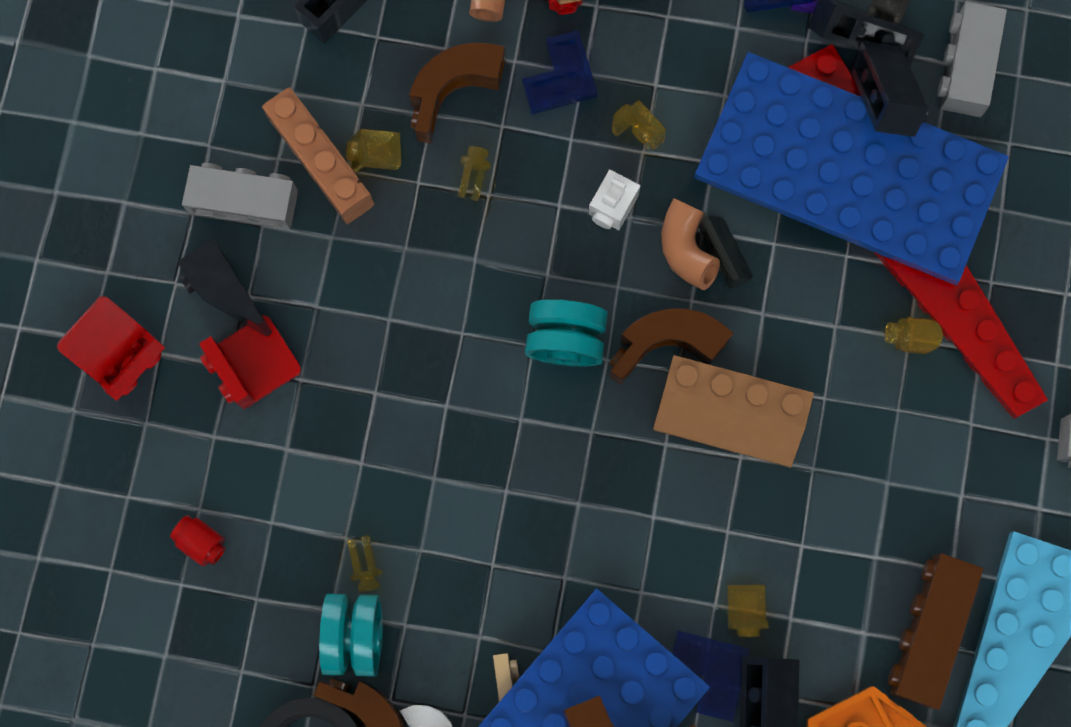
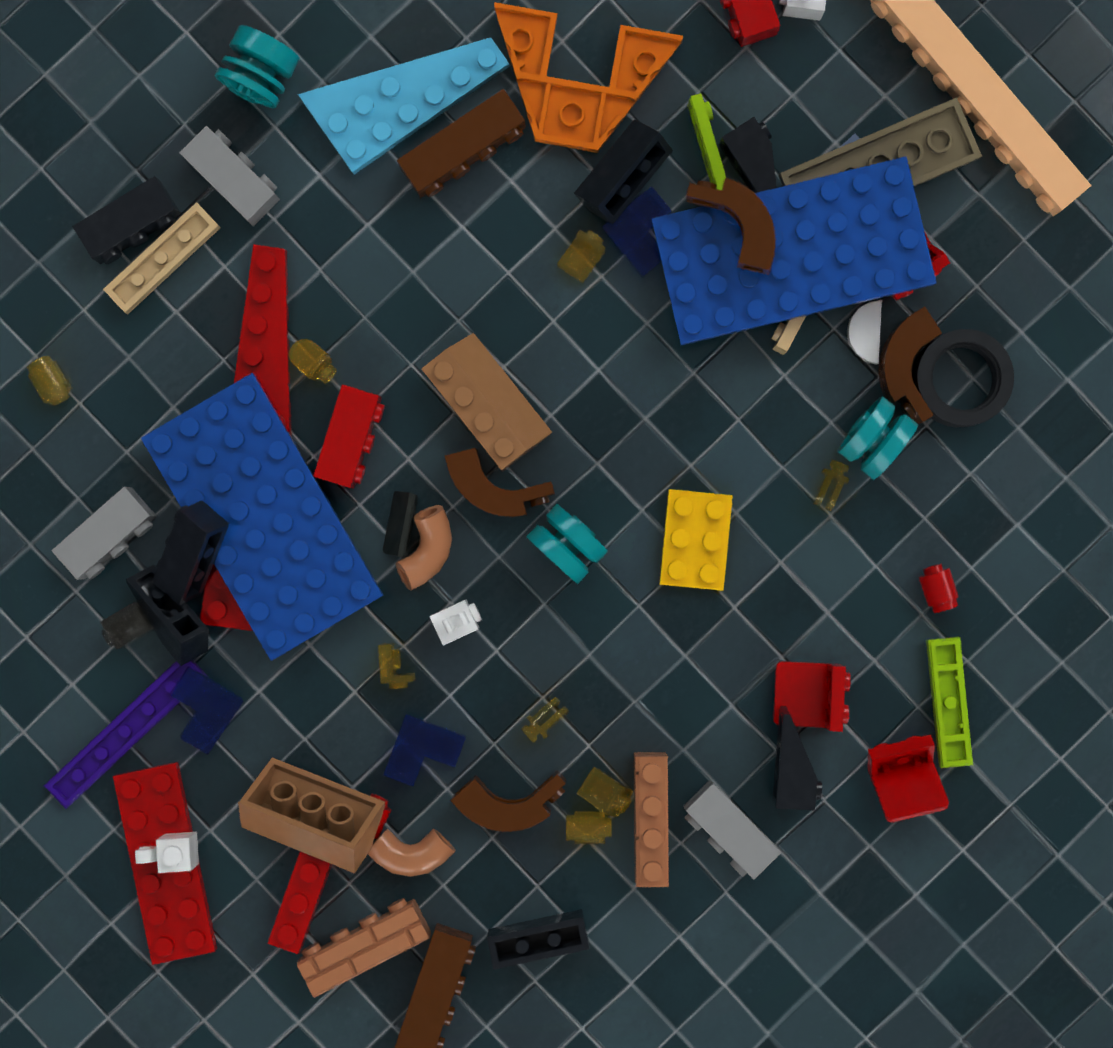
camera: 150 degrees left, 10 degrees up
none -> red brick [313,384,385,489]
none -> clear yellow brick [566,811,612,844]
none -> yellow plate [659,489,733,591]
none -> lime plate [926,637,973,768]

